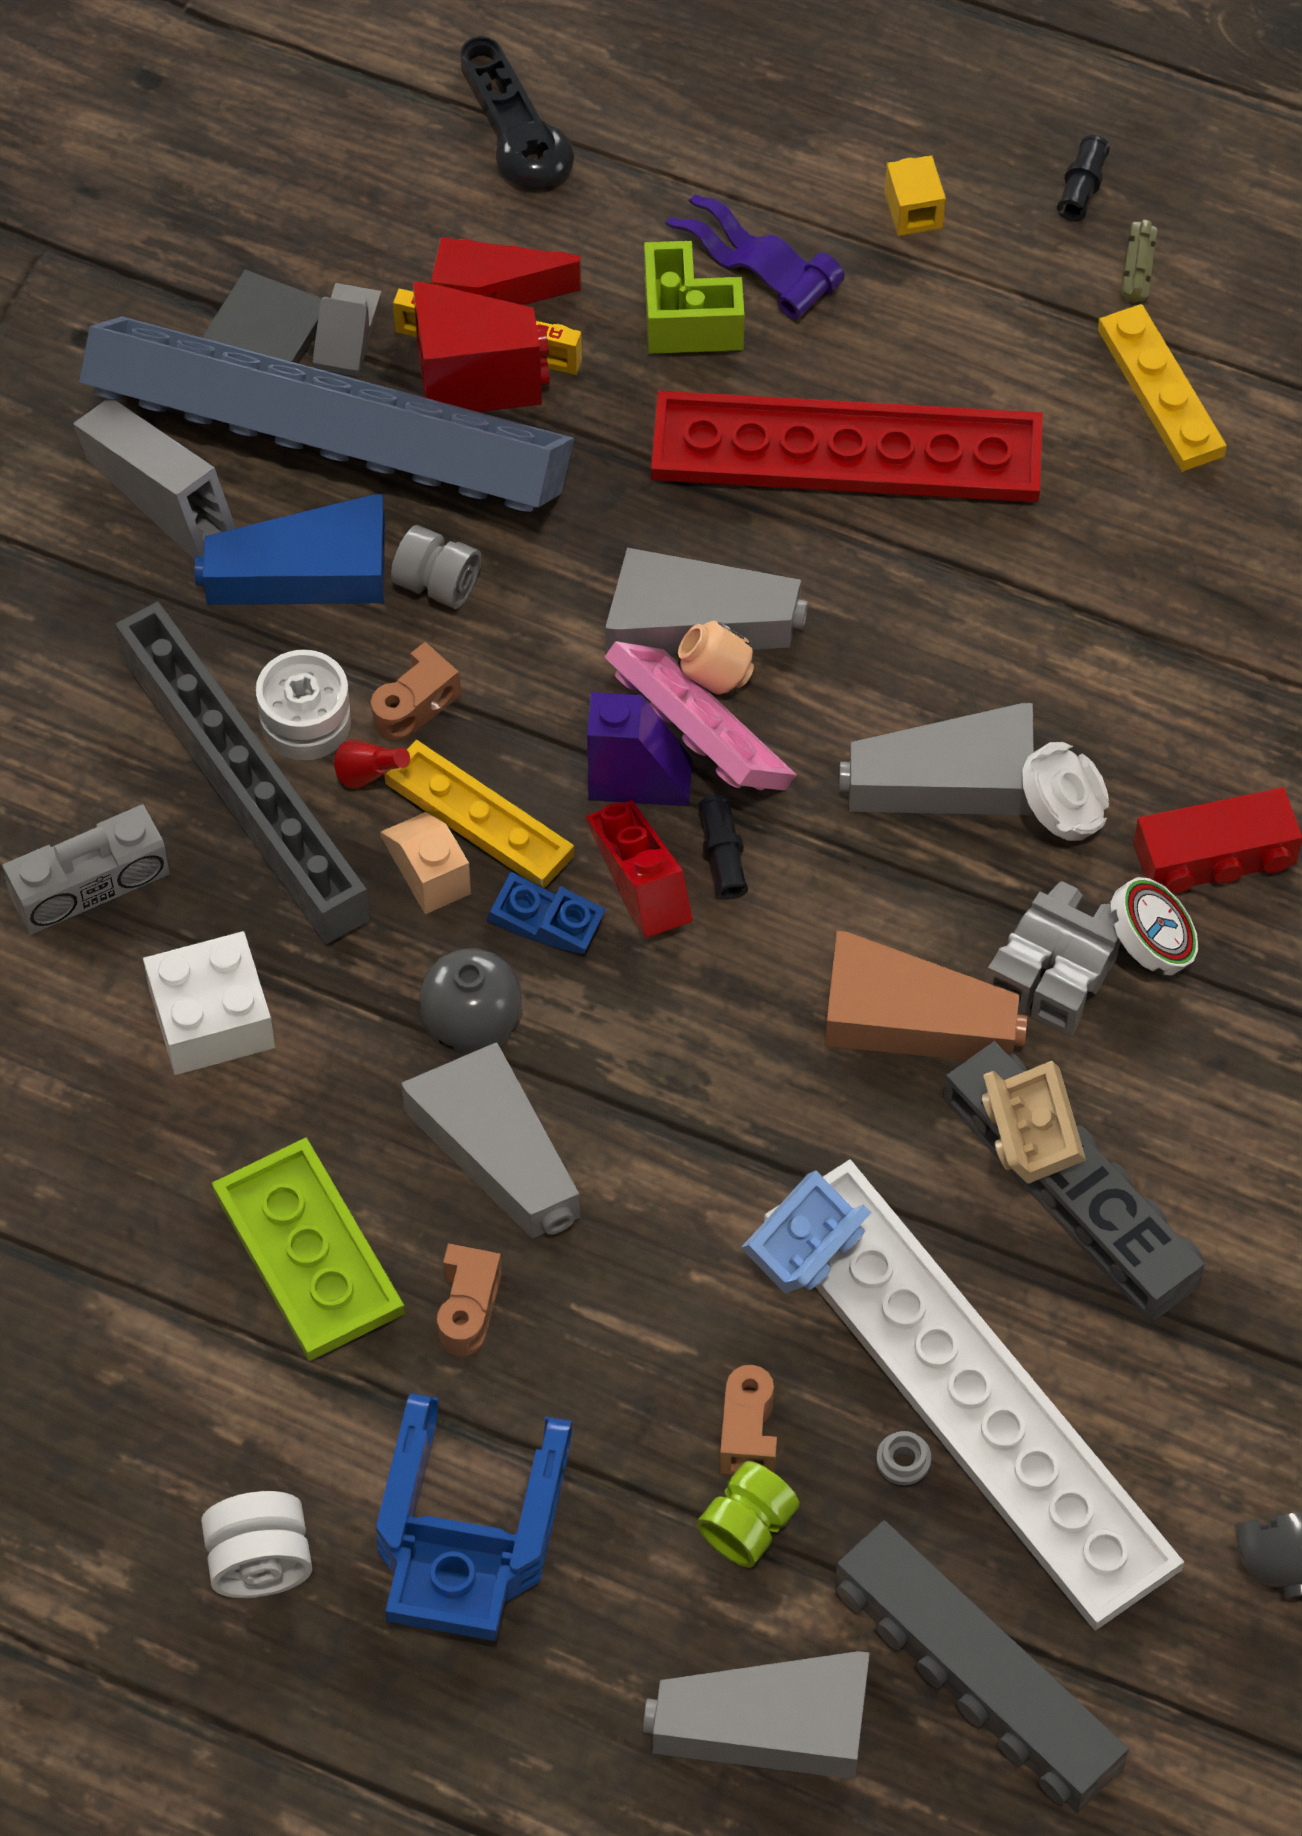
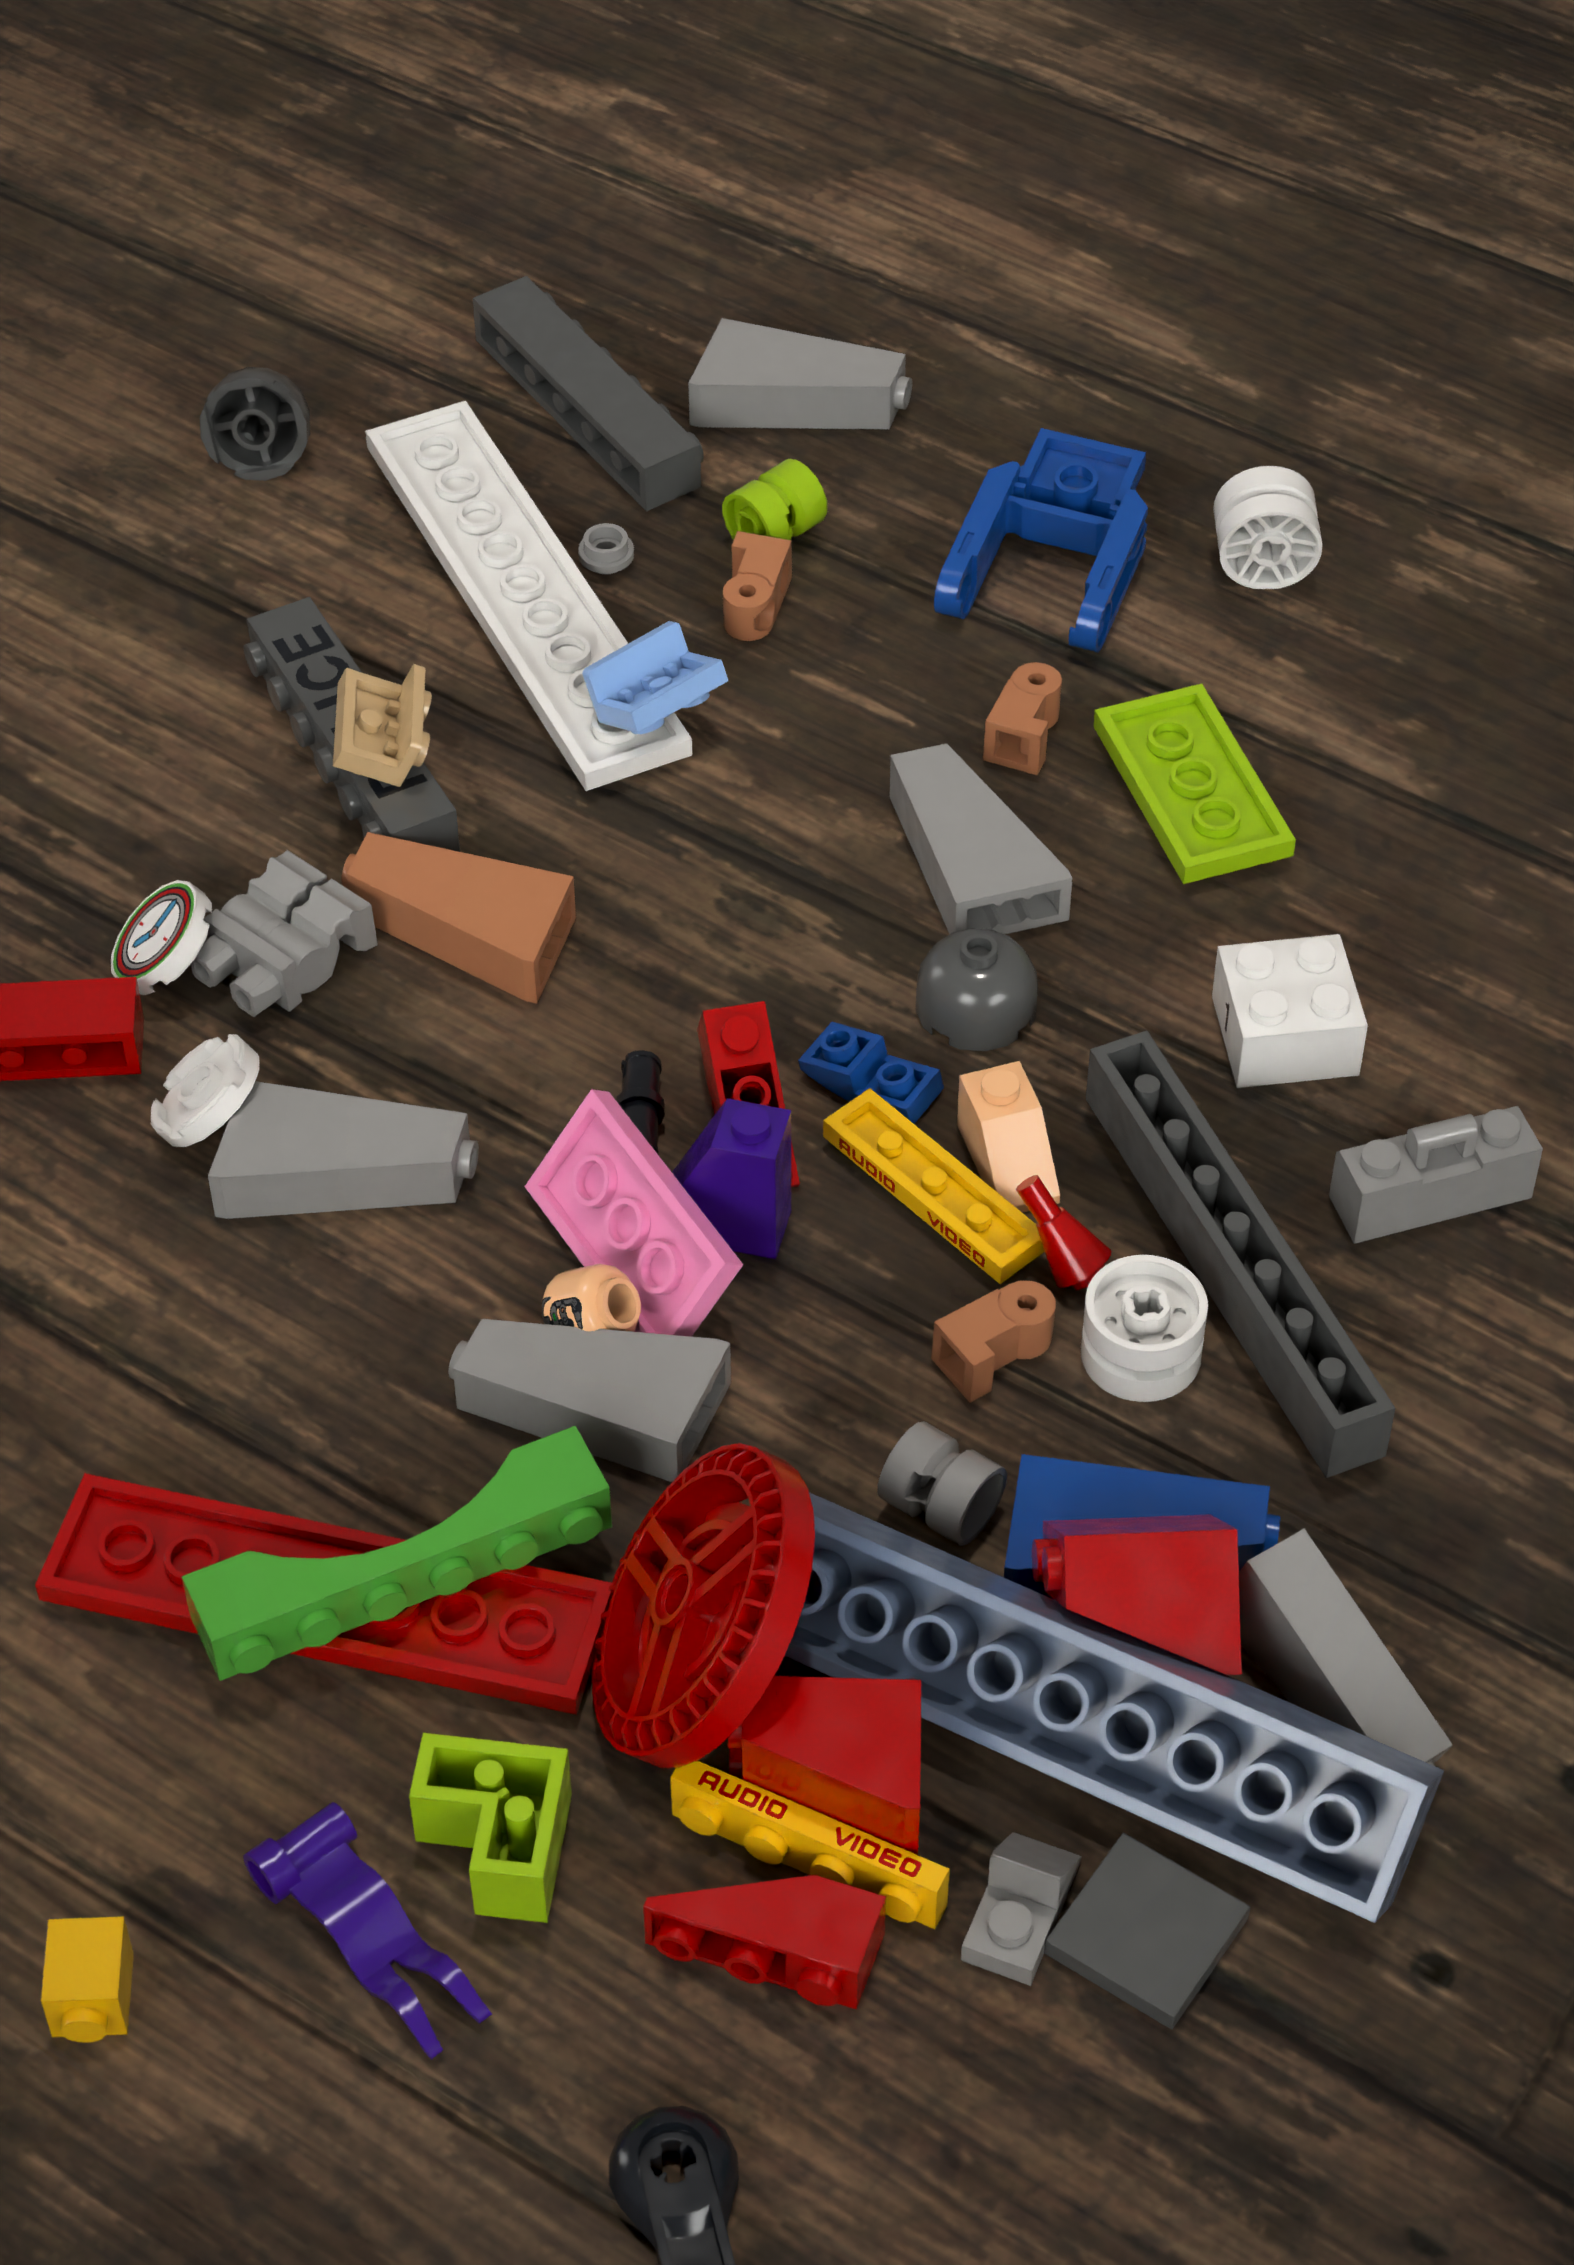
camera: 170 degrees left, 10 degrees down
none -> bright green arch [182,1425,612,1681]
none -> red piece [592,1443,815,1768]
none -> red slope [1032,1514,1242,1675]

